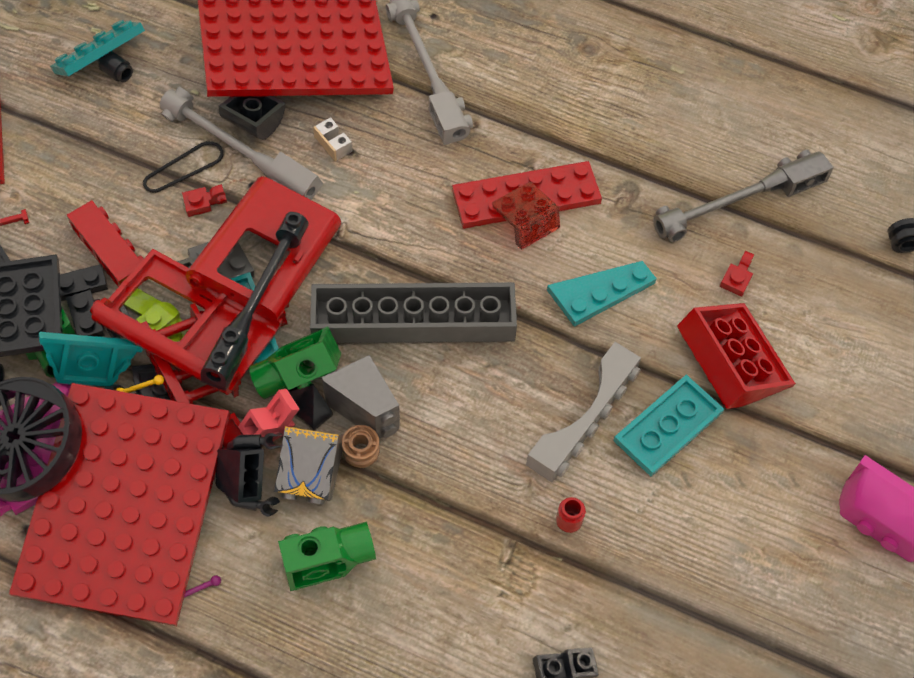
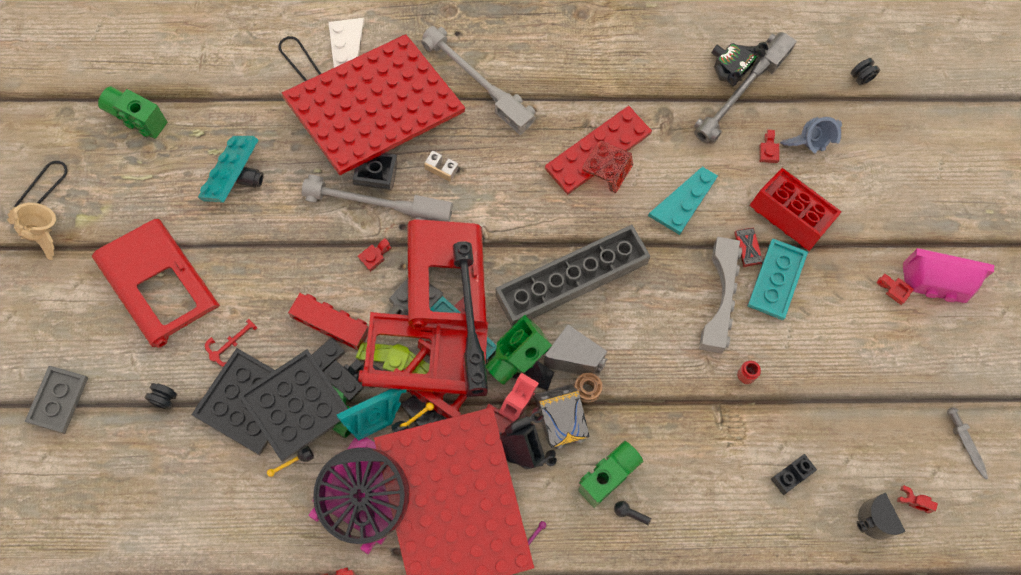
camera: 25 degrees left, 10 degrees up
black piece [143,141,224,193] -> none
none -> black bar [614,501,652,526]
none -> black torso [711,42,769,87]
none -> tile [734,227,763,267]
none -> sand blue helmet [780,117,842,154]
none -> red plate [876,274,914,305]

